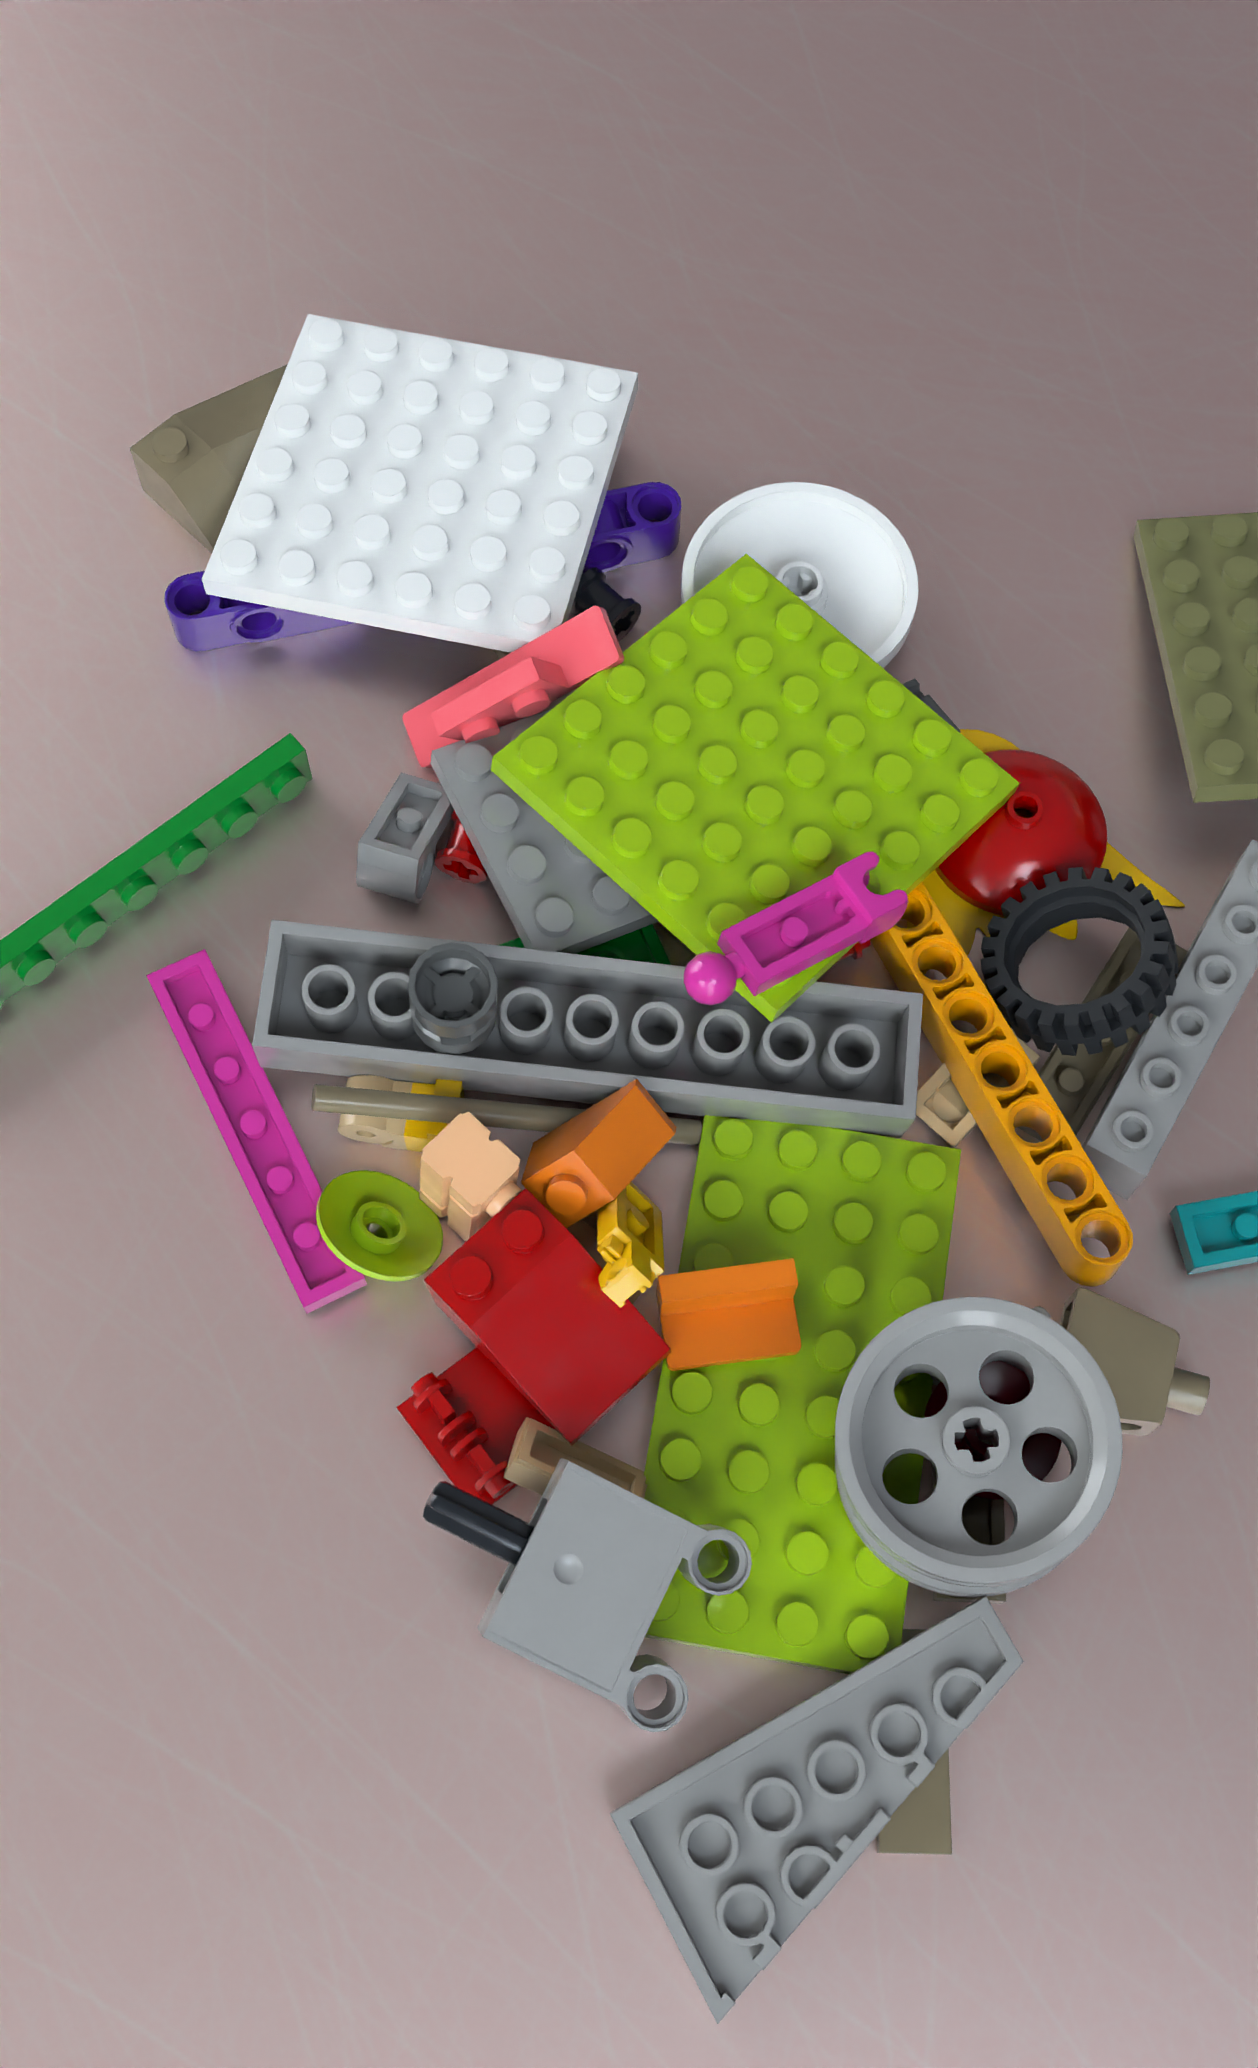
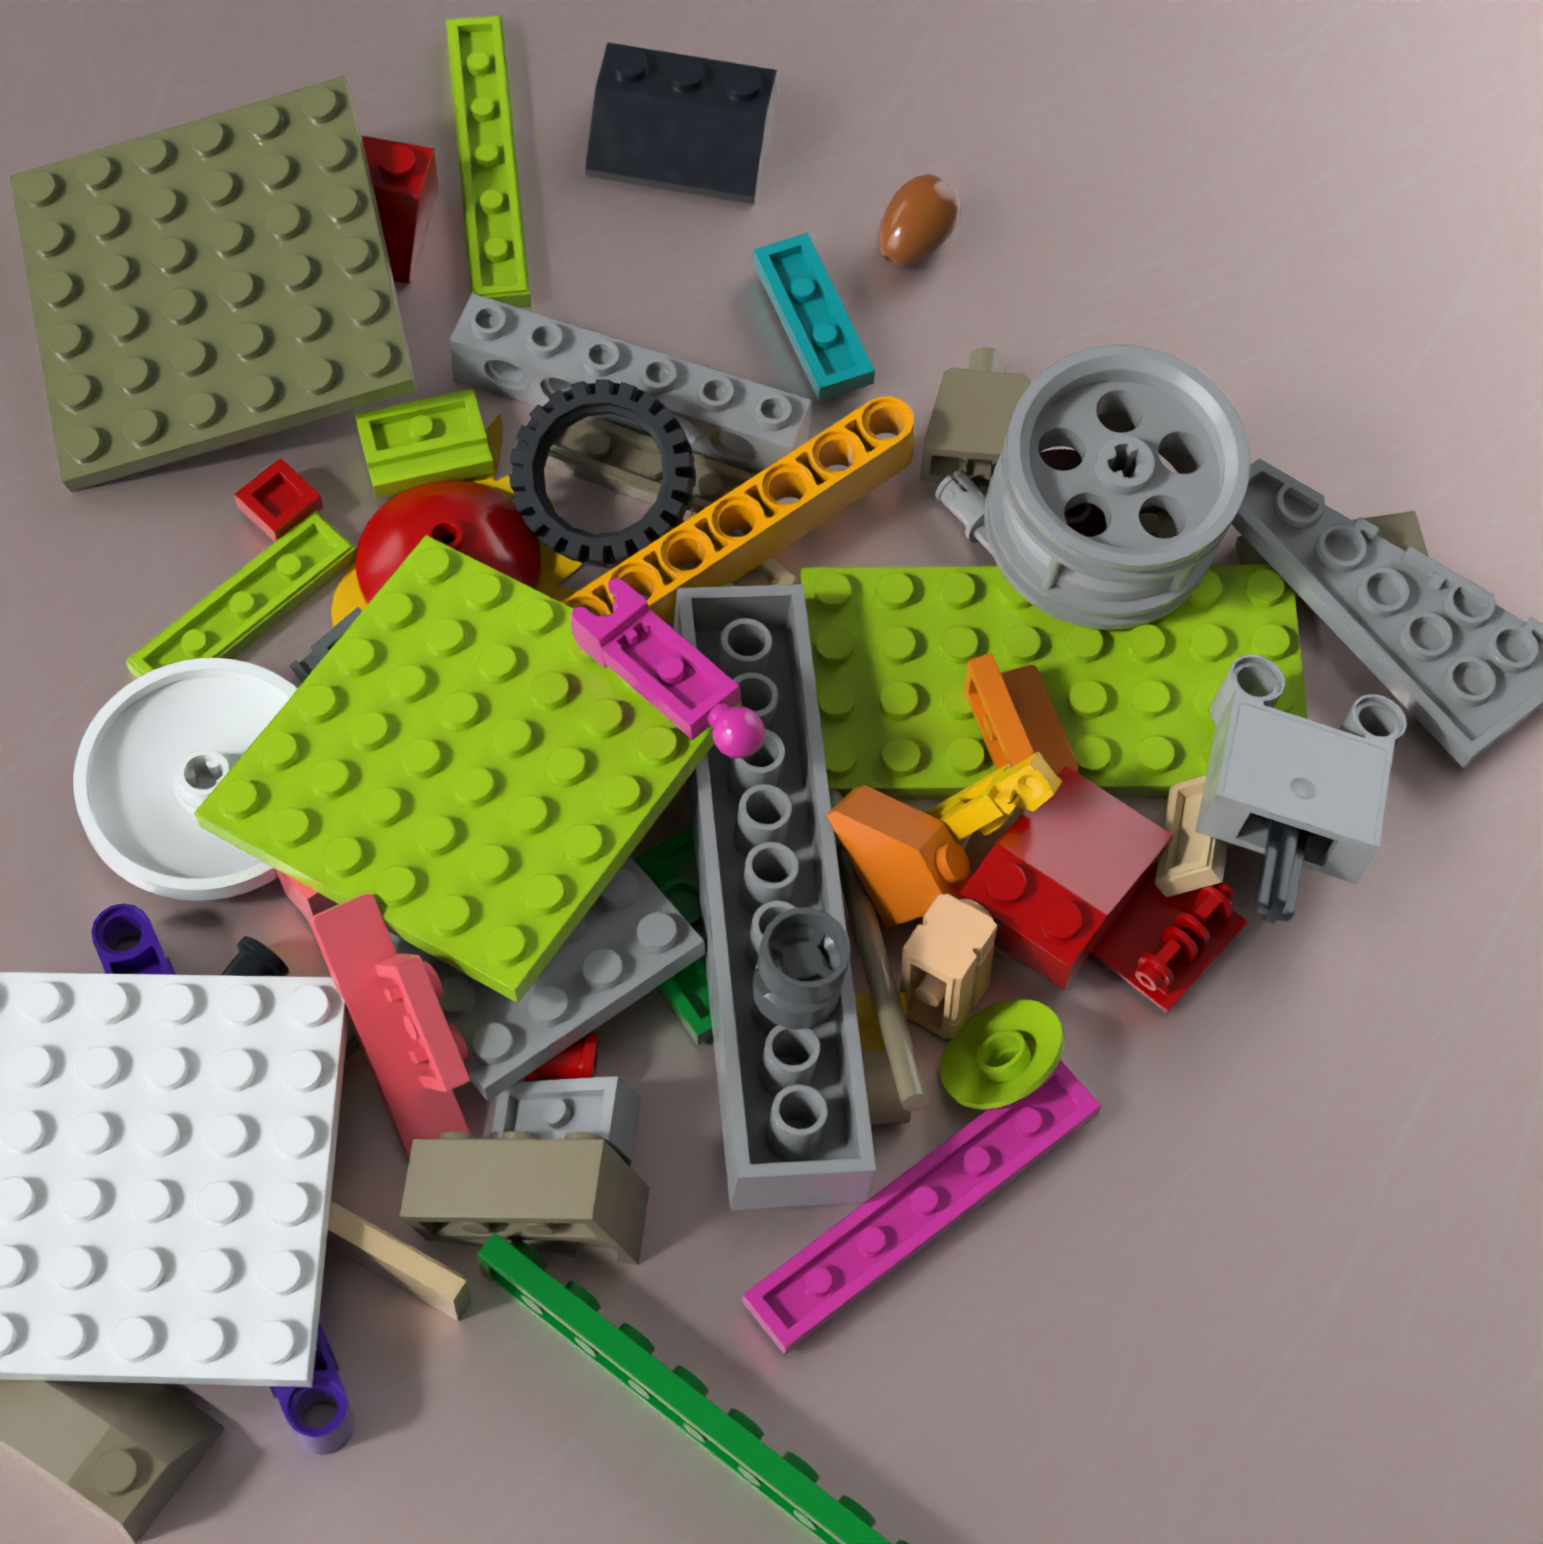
camera: 100 degrees left, 5 degrees down
none -> lime tile [126,510,356,678]
none -> red plate [234,458,324,542]
none -> tan tile [326,1201,471,1321]
none -> lime plate [355,388,494,499]
none -> dark tan wedge [399,1131,649,1265]

